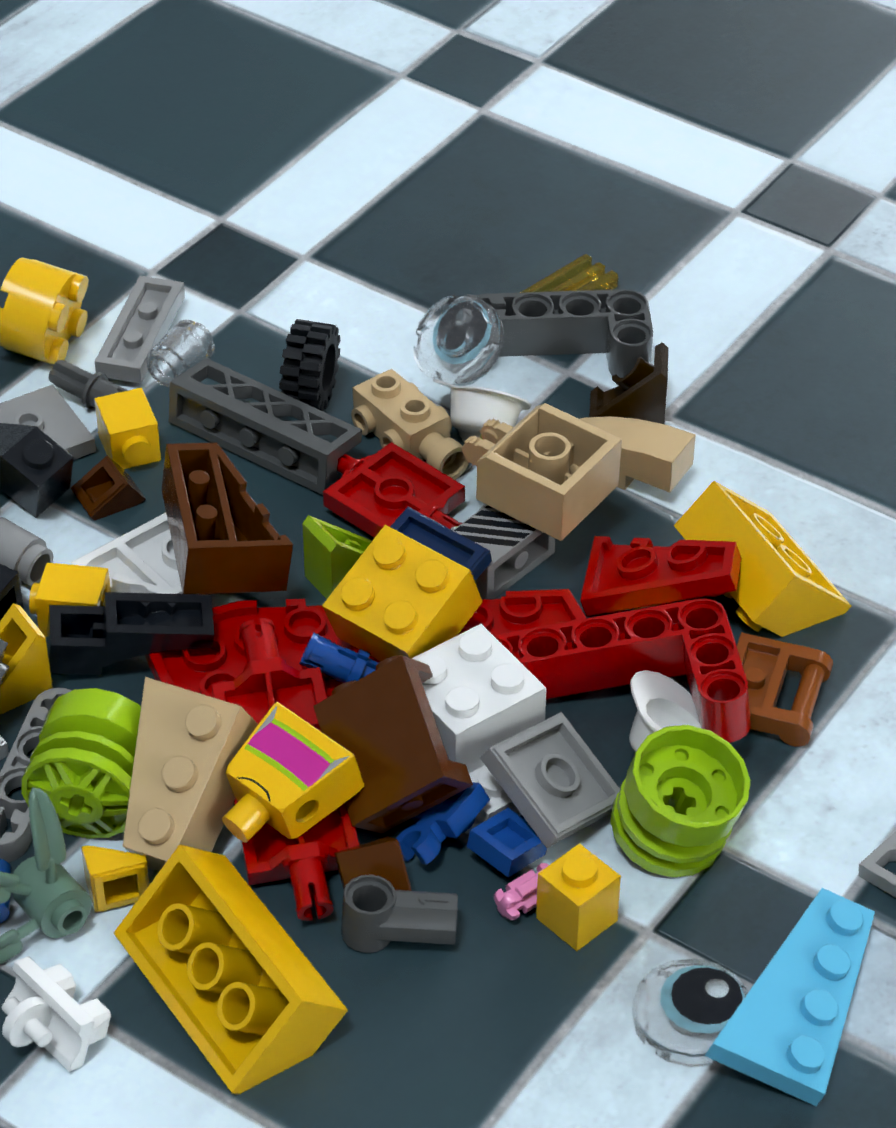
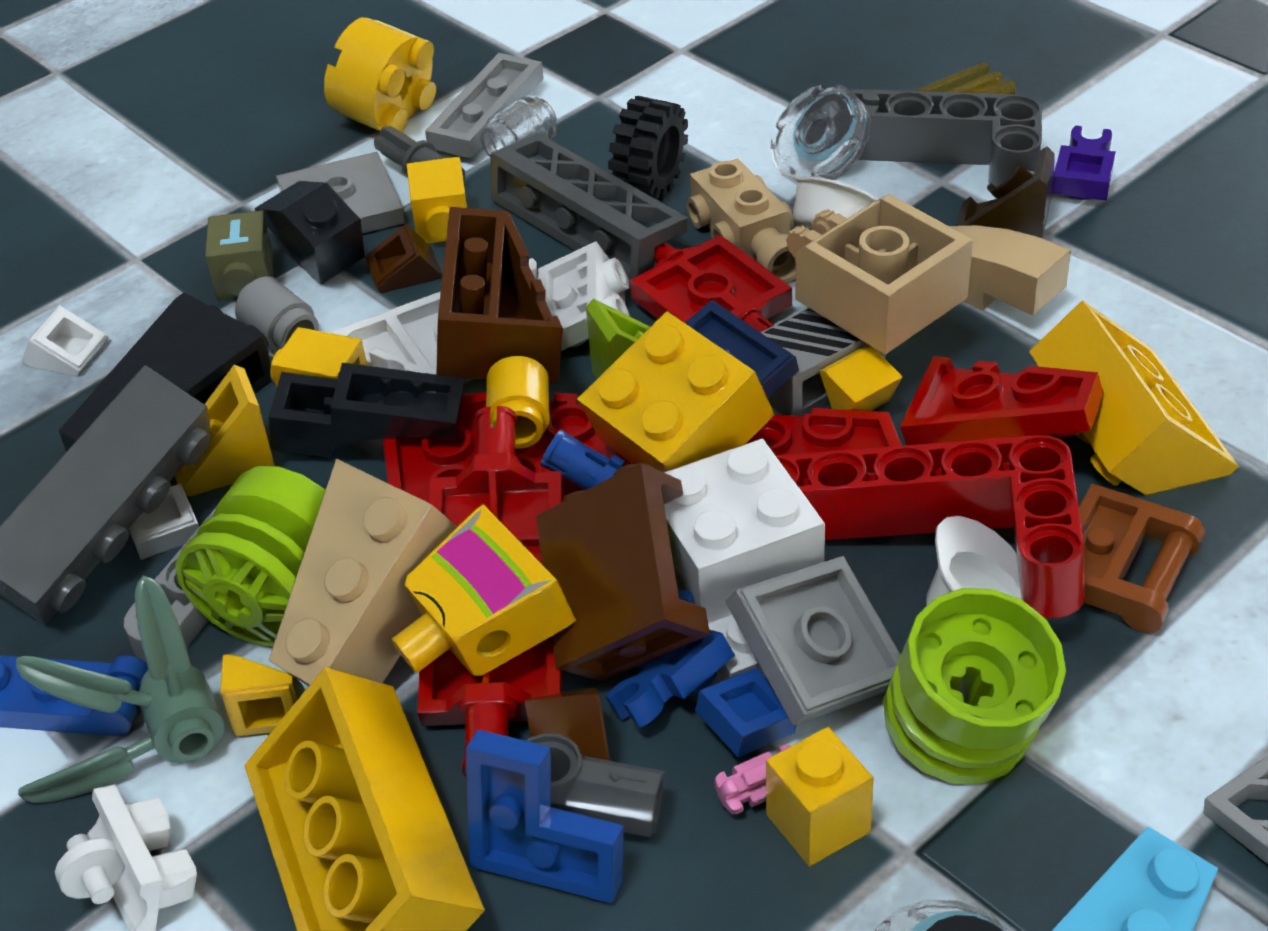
camera: 15 degrees right, 0 degrees up
none -> blue plate [466,730,624,903]
none -> yellow brick [486,356,549,449]
none -> white bracket [538,241,630,351]
none -> yellow slope [819,345,903,411]
none -> dark purple plate [1052,125,1116,201]

